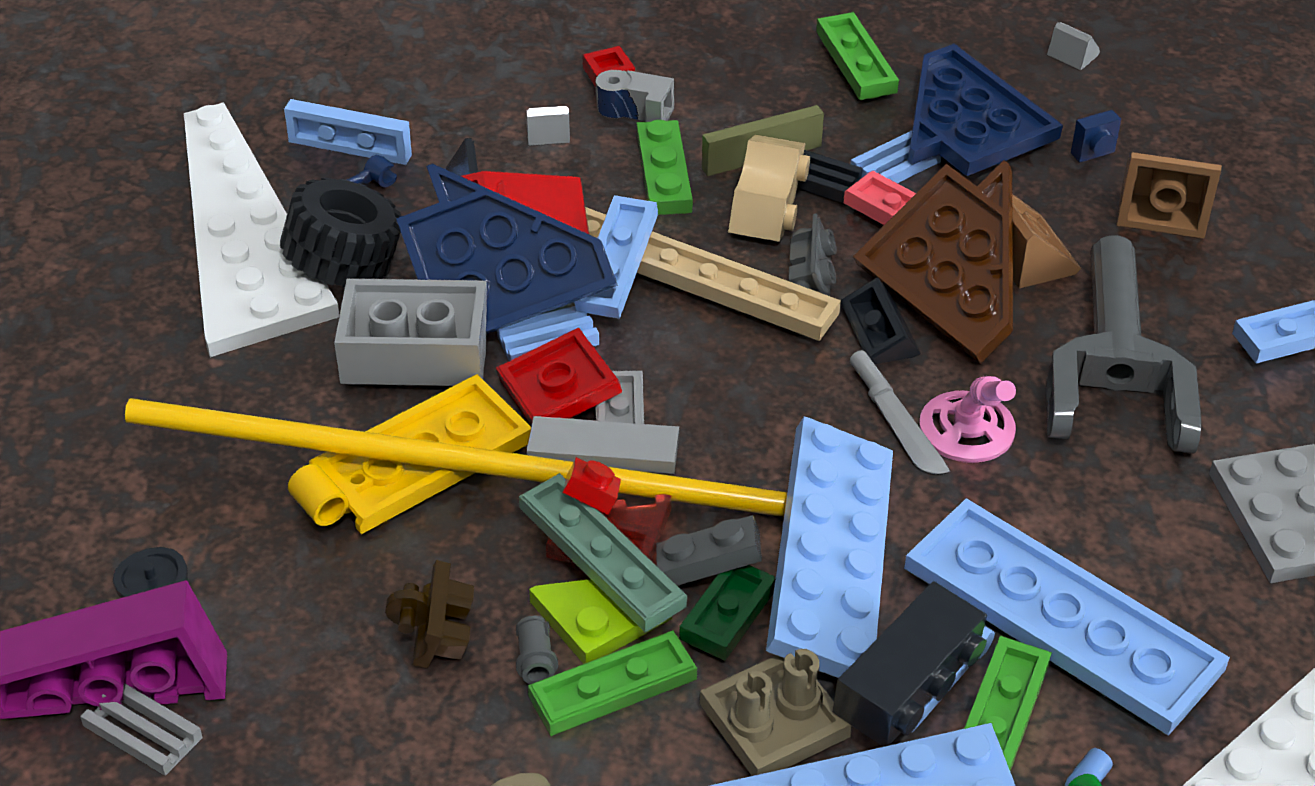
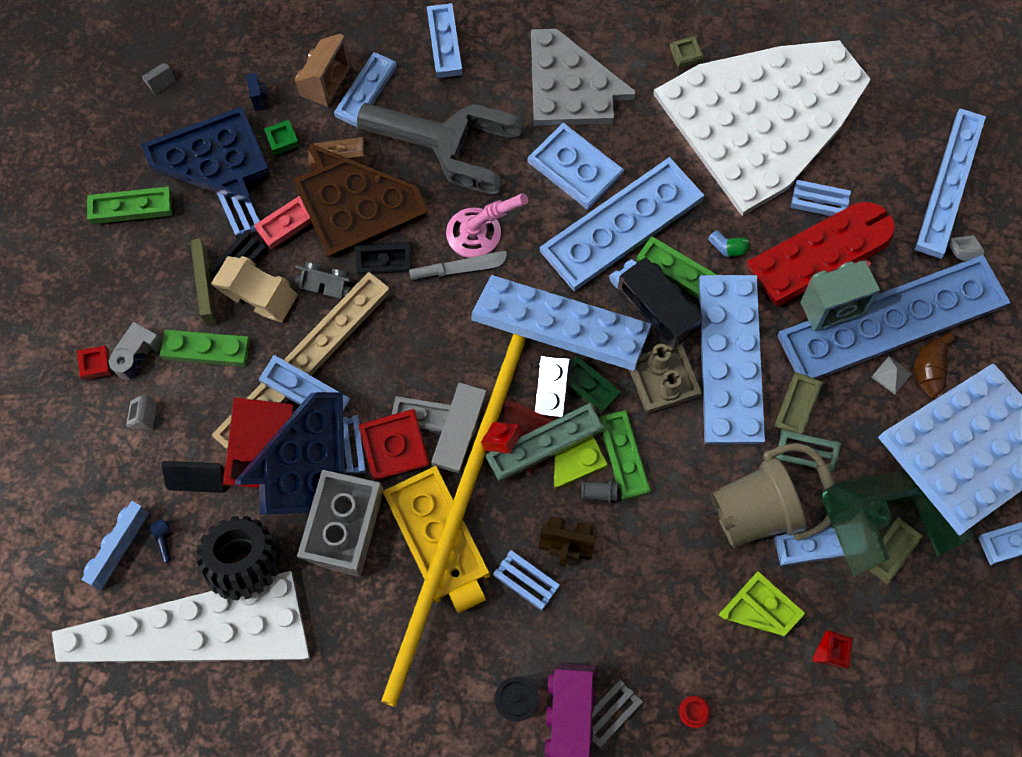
camera: 75 degrees left, 25 degrees up
none -> green plate [264,120,300,156]
none -> light blue tile [334,52,397,127]
none -> light blue tile [493,550,560,611]
none -> light blue tile [528,123,624,210]

